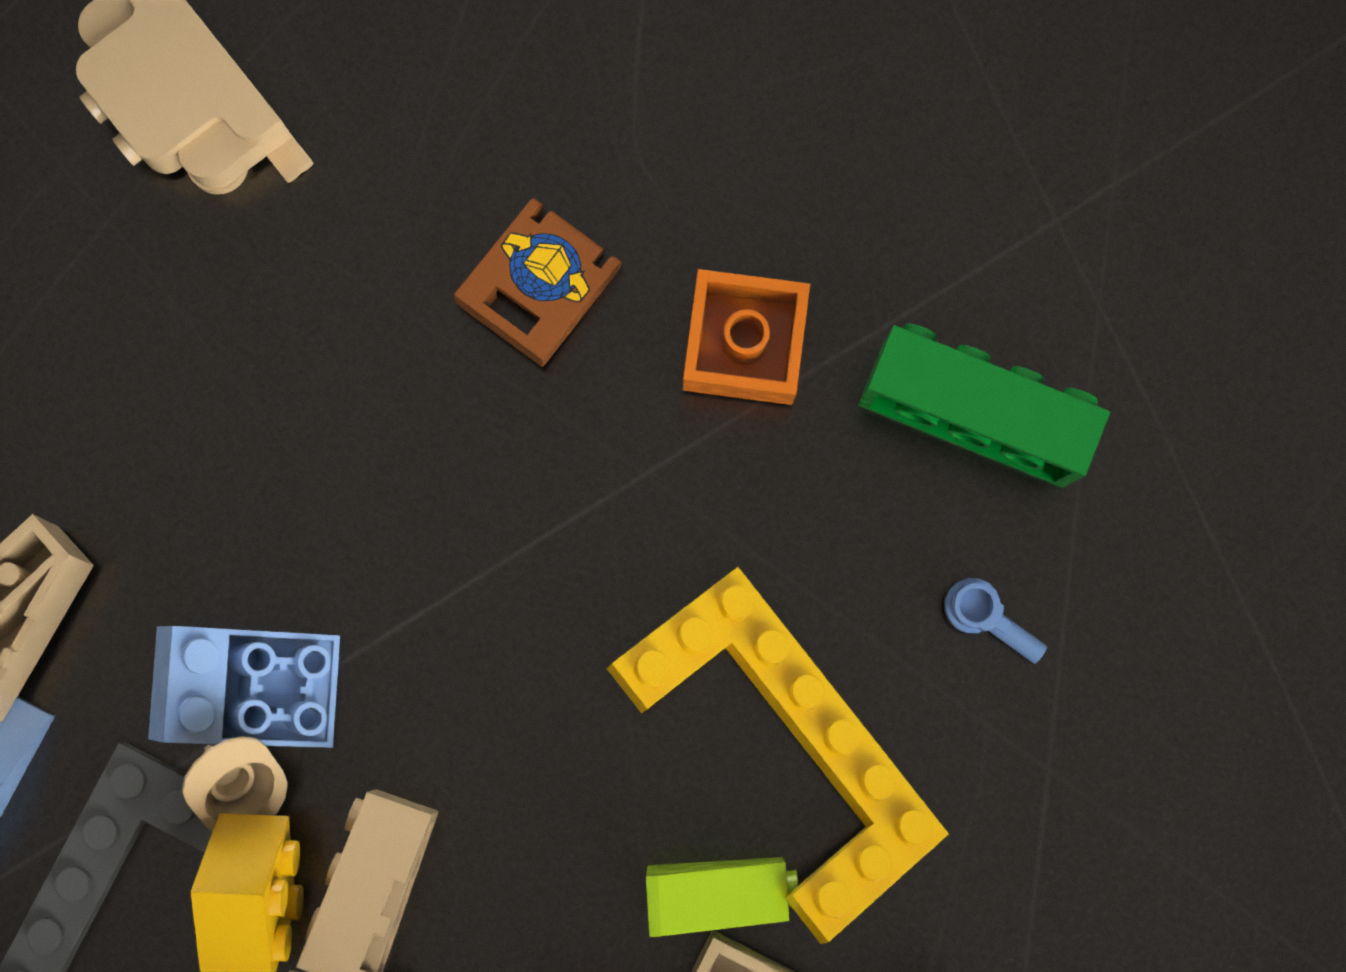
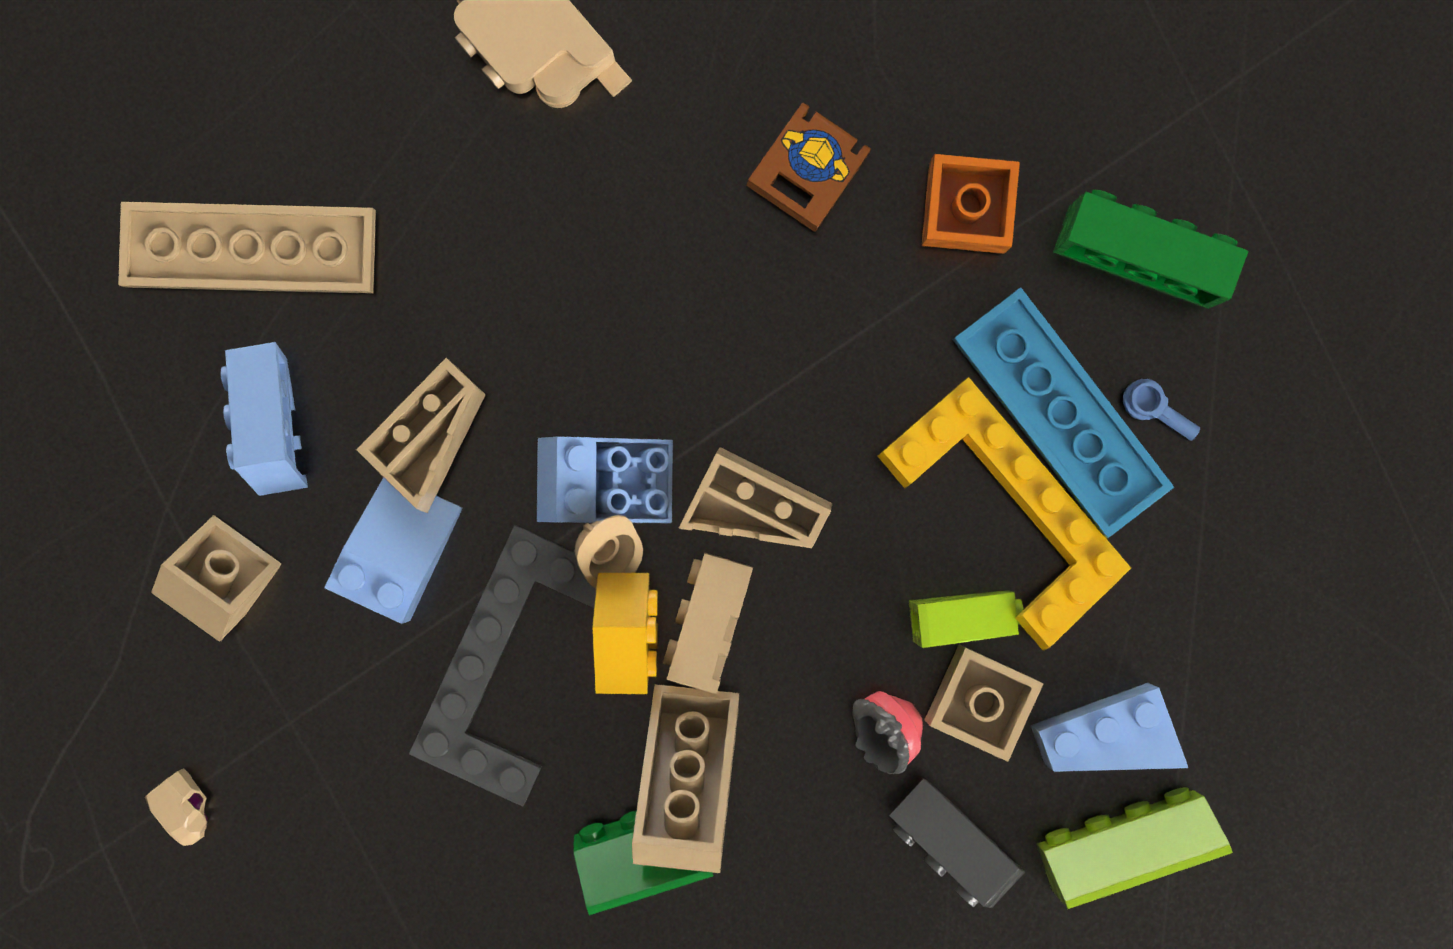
camera: 10 degrees left, 5 degrees up
none -> tan wedge [679,447,832,548]
none -> dark azure plate [952,287,1174,538]

